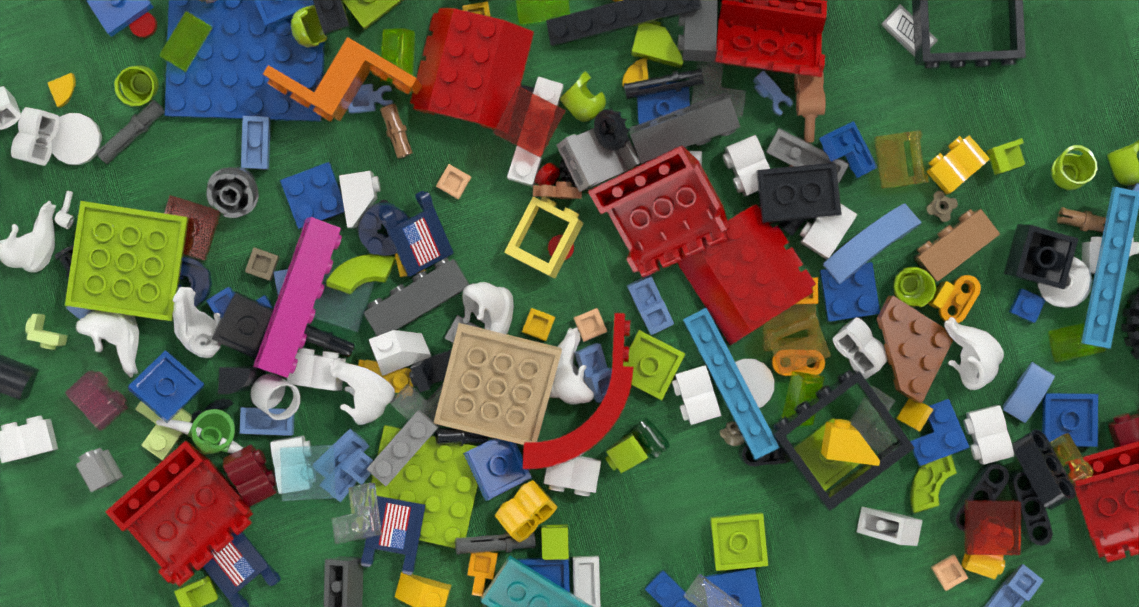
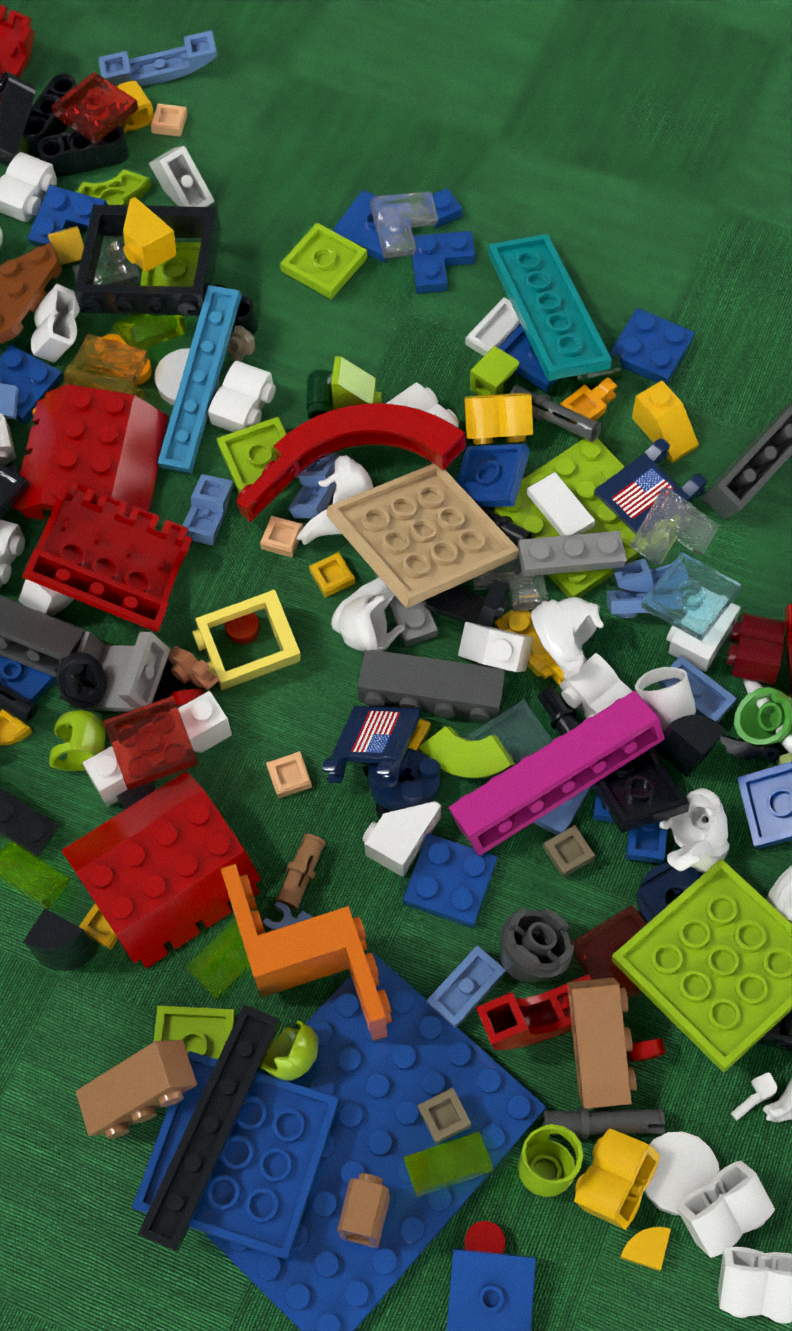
camera: 140 degrees left, 25 degrees down
none -> dark tan plate [417,1088,471,1145]
none -> red arch [476,974,591,1050]
none -> white tile [527,472,595,536]
none -> medium nougat brick [567,977,637,1109]
none -> yellow brick [574,1128,660,1230]
none -> red tile [626,1038,666,1062]

